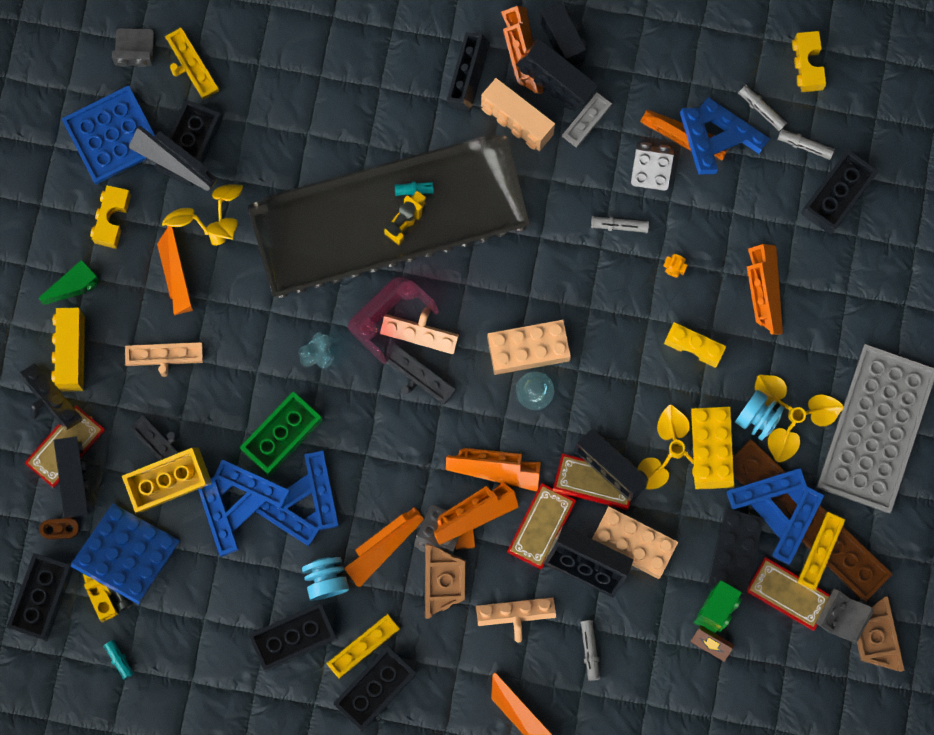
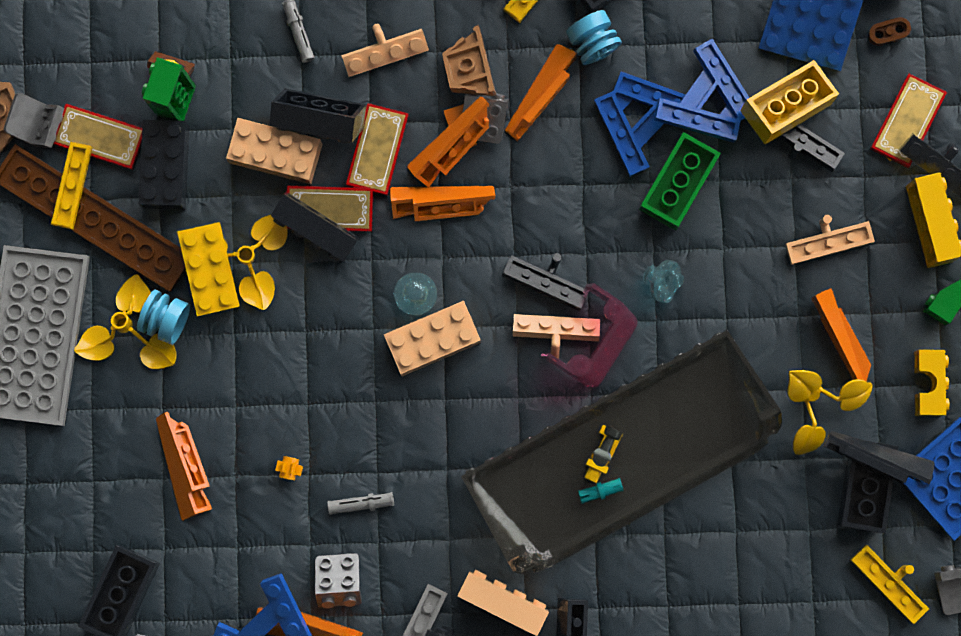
camera: 175 degrees right, 5 degrees up
black brick [54,436,91,519] -> none
yellow arch [664,322,726,368] -> none
blue plate [726,468,824,565] -> none

